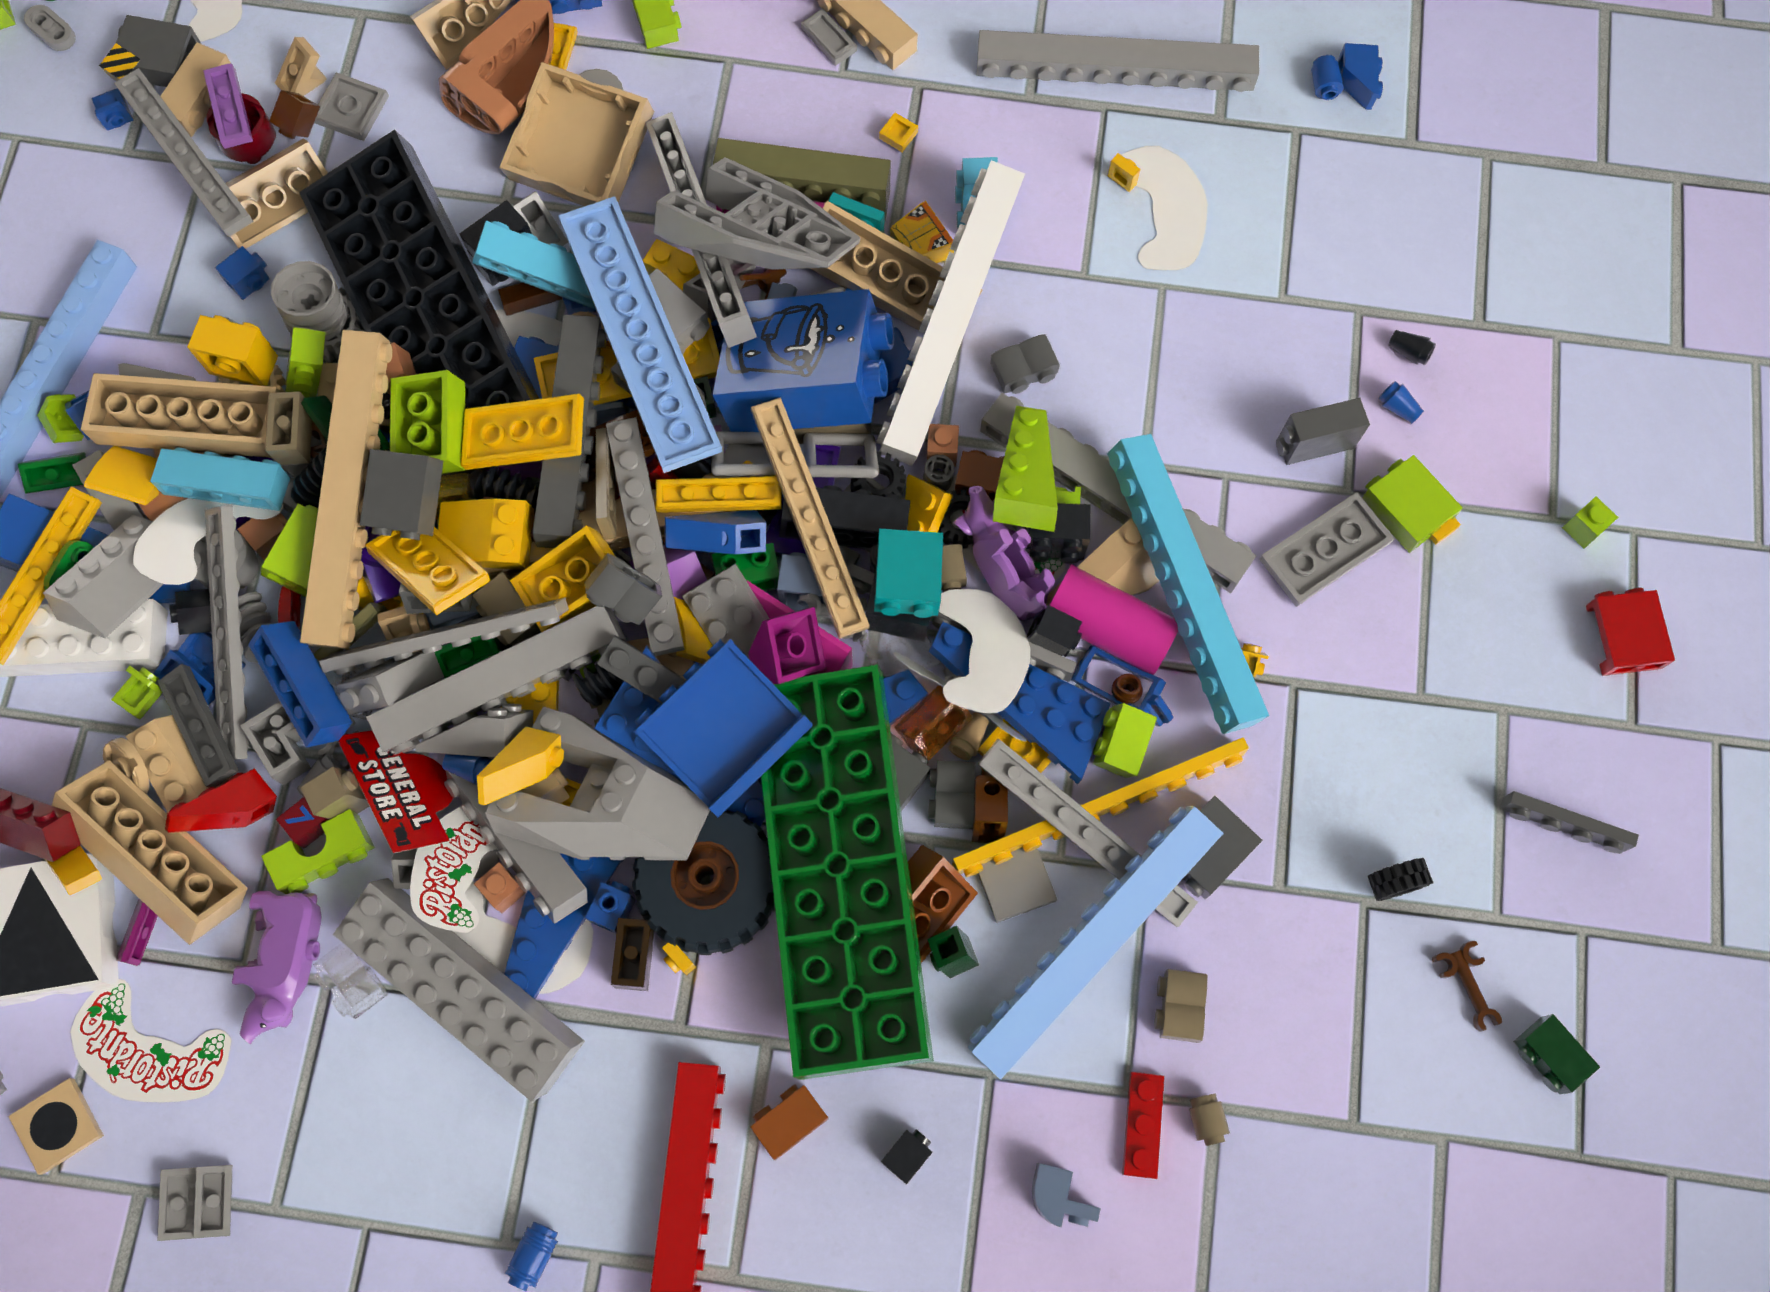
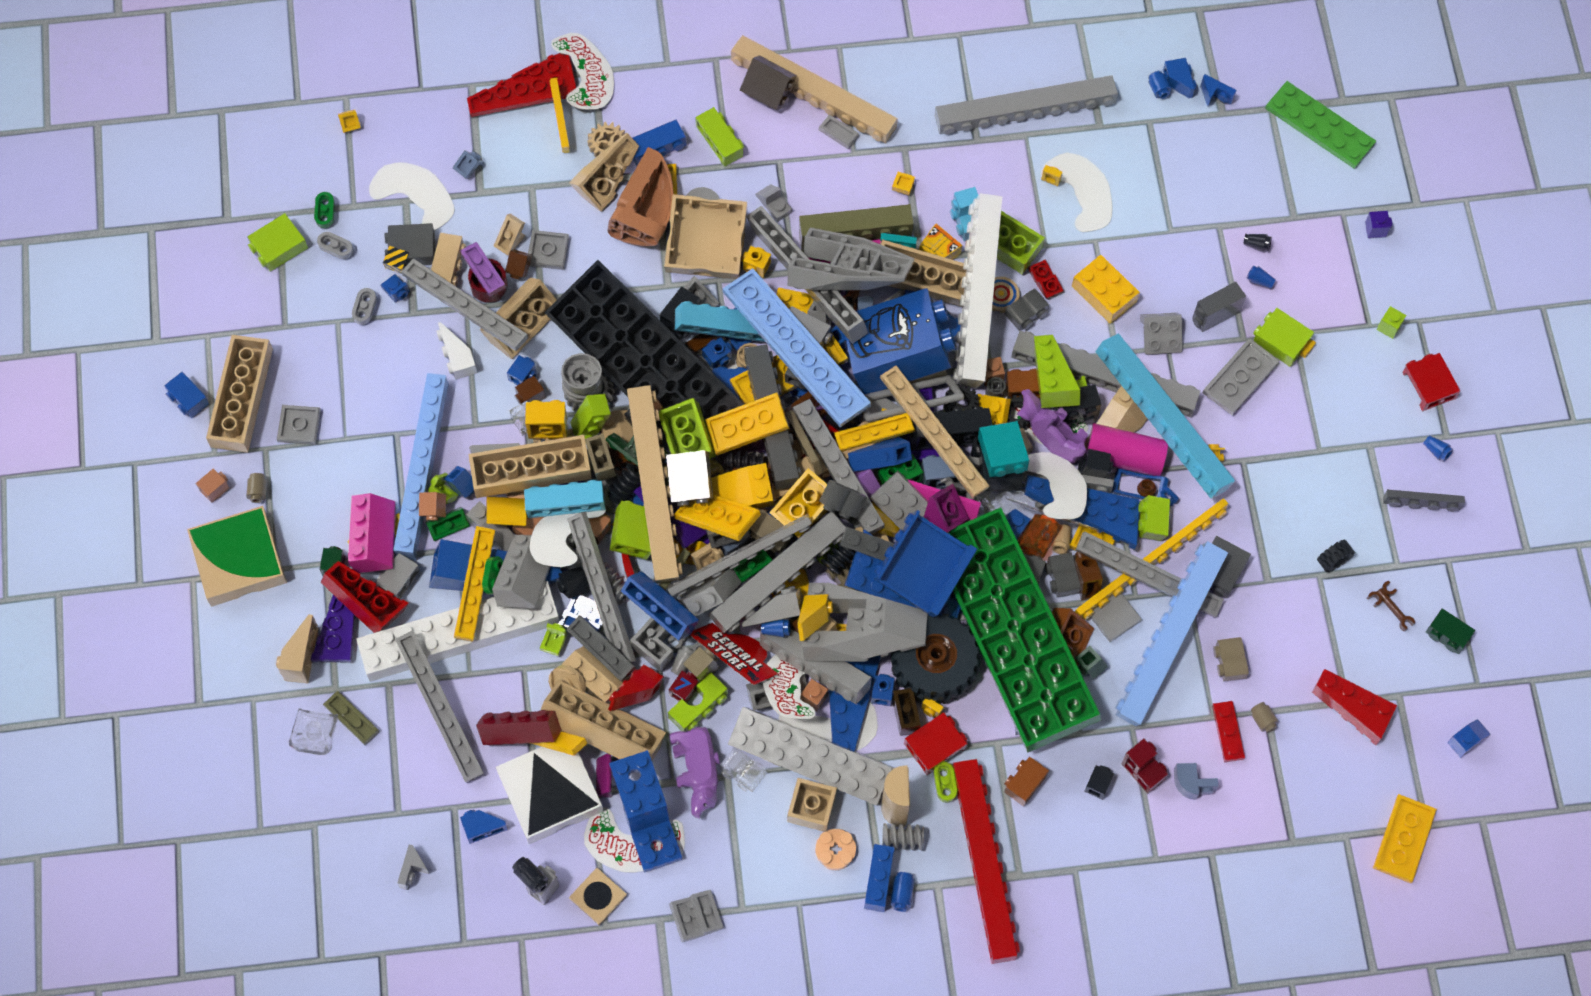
camera: 15 degrees left, 5 degrees down
none -> light grey plate [352,288,377,325]
none -> nougat brick [419,492,446,521]
none -> white slope [436,322,477,380]
none -> reddish brown brick [514,376,546,408]
none -> blue bracket [609,750,683,873]
none -> blue brick [702,337,733,370]
none -> yellow brick [741,246,771,278]
none -> light grey slope [756,184,792,222]
none -> tan brick [787,778,837,832]
none -> light nougat plate [815,829,856,870]
none -> blue brick [864,844,894,912]
none -> tan brick [881,766,910,827]
none -> light grey piece [882,823,924,851]
none -> red panel [904,712,967,776]
none -> lime plate [933,762,957,803]
none -> tile [992,277,1020,313]
none -> lime brick [997,211,1045,275]
none -> red slope [1028,259,1063,299]
none -> yellow brick [1072,255,1140,324]
none -> dark red brick [1121,738,1168,794]
none -> light grey bracket [1140,312,1182,354]
none -> blue slope [1200,74,1237,106]
none -> bright green plate [1265,81,1376,169]
none -> red wedge [1312,669,1397,745]
none -> dark purple brick [1365,211,1392,239]
none -> blue cone [1423,435,1453,461]
none -> blue slope [1447,719,1491,758]

